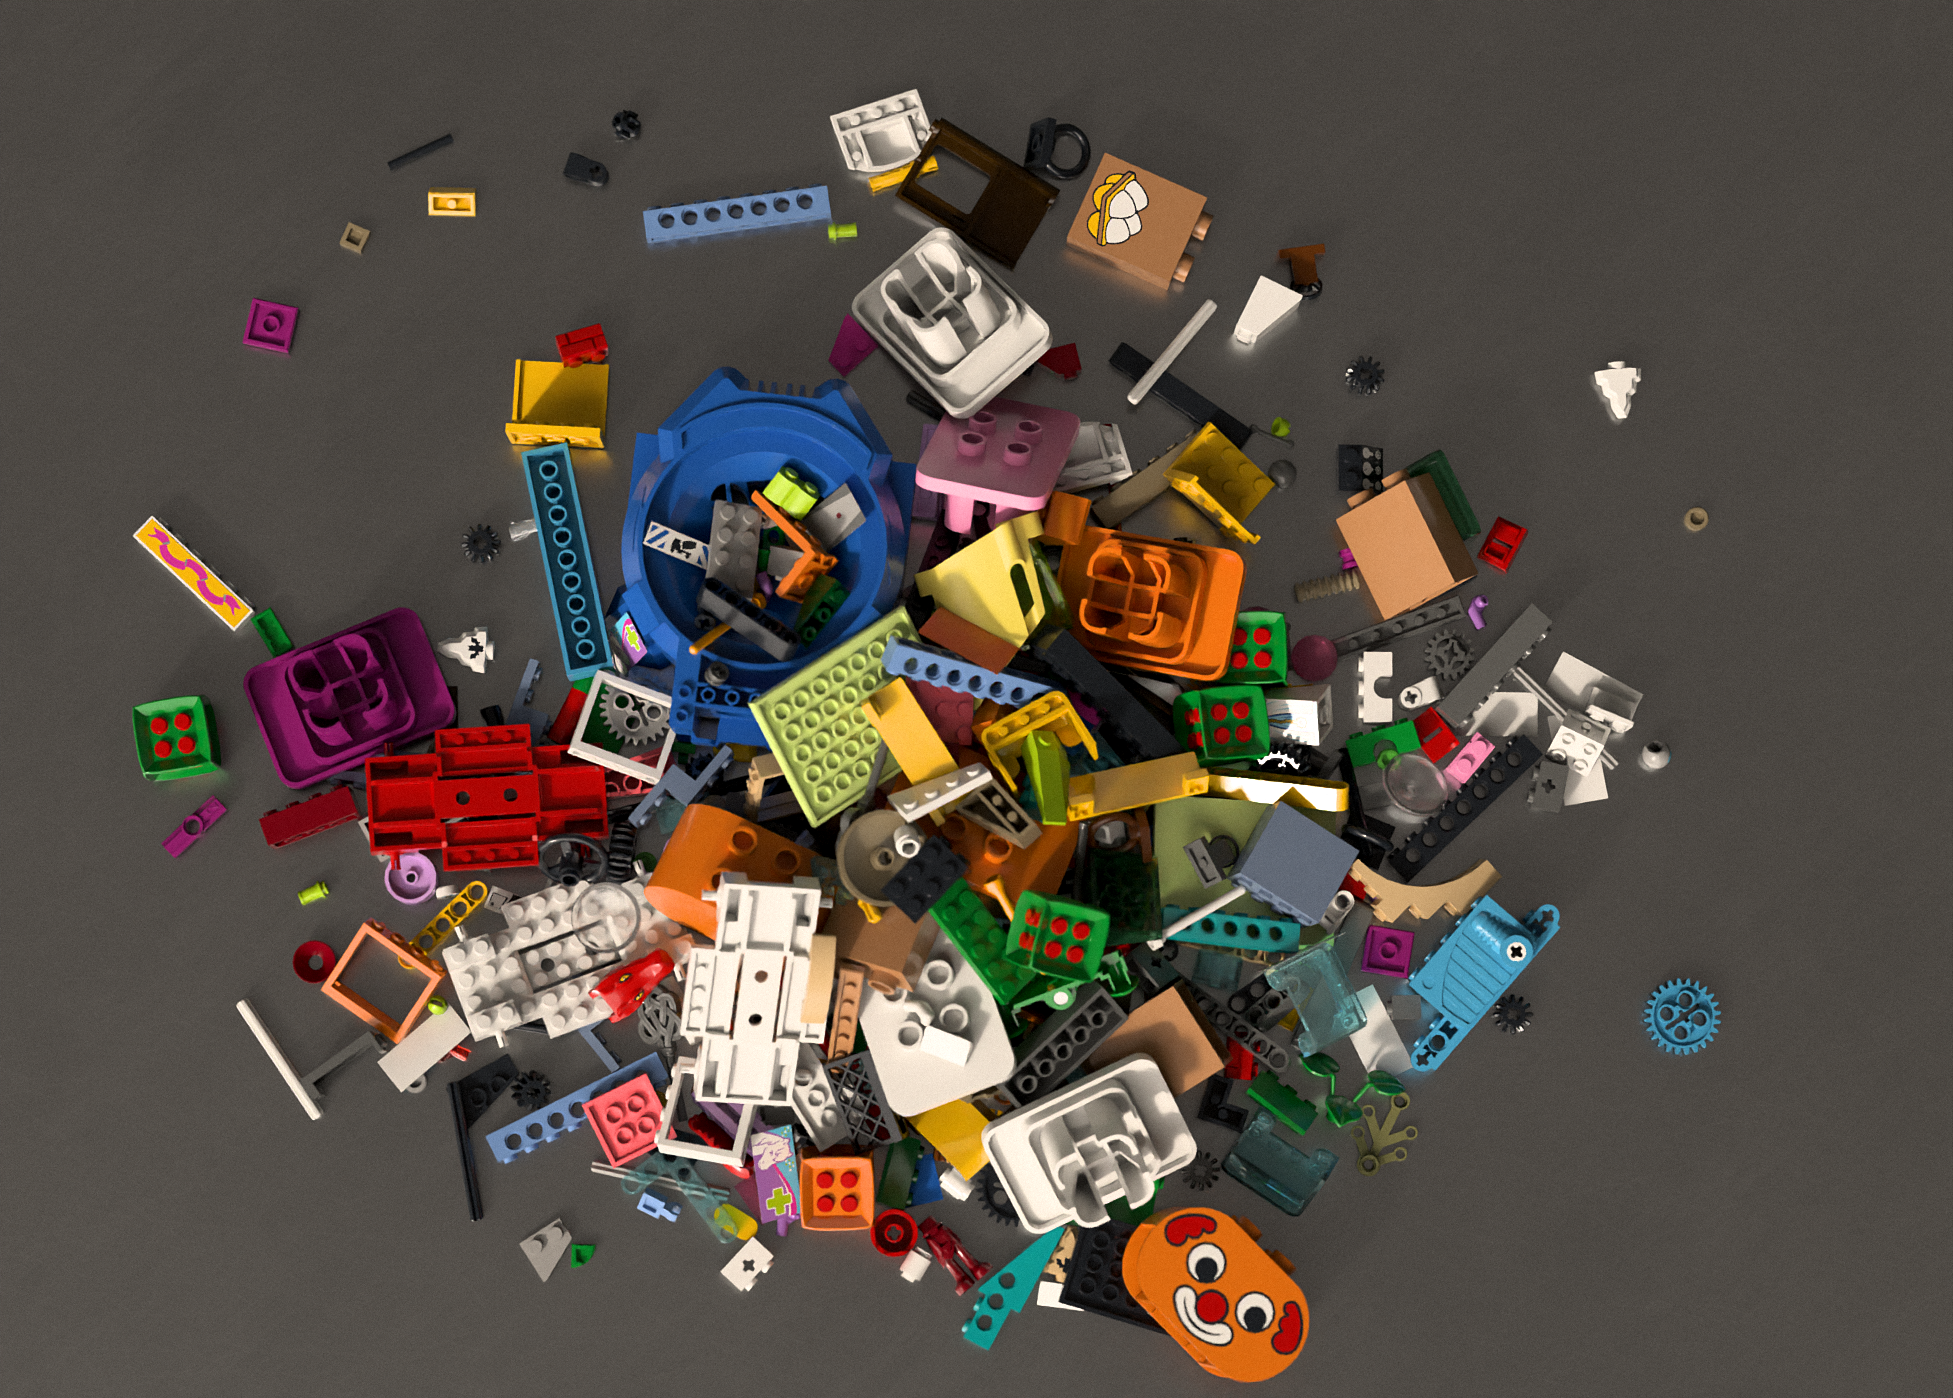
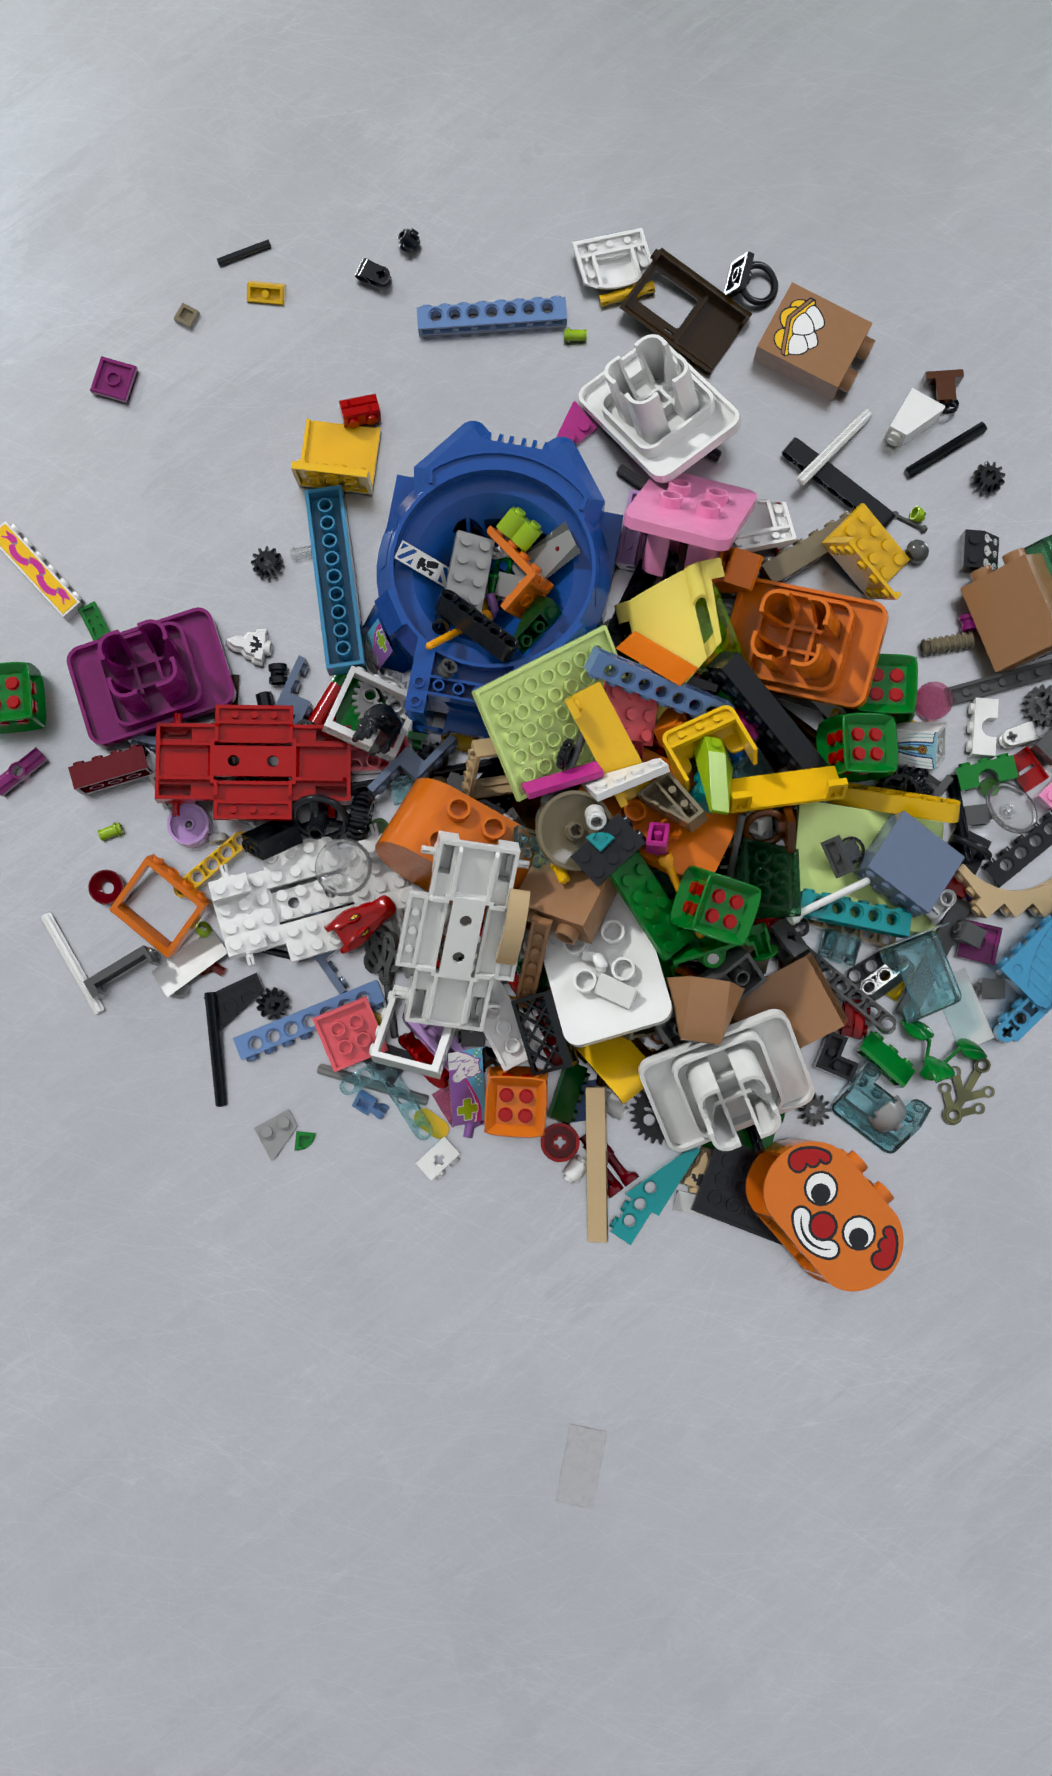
camera: 15 degrees right, 0 degrees up
dark red slope [1033,343,1082,380] -> none
none -> black window [241,821,303,860]
none -> black wheel [268,663,288,685]
none -> black piece [352,703,403,756]
none -> dark pink tile [521,761,604,799]
none -> black gear [556,738,575,770]
none -> teal tile [586,832,615,853]
none -> tan tile [586,1086,608,1243]
none -> dark pink slope [646,822,670,855]
none -> medium nougat wedge [666,976,745,1045]
none -> black axle [746,1124,765,1155]
none -> light grey cylinder [867,1095,907,1132]
none -> black axle [905,422,987,477]
none -> dark grey brick [951,920,987,948]

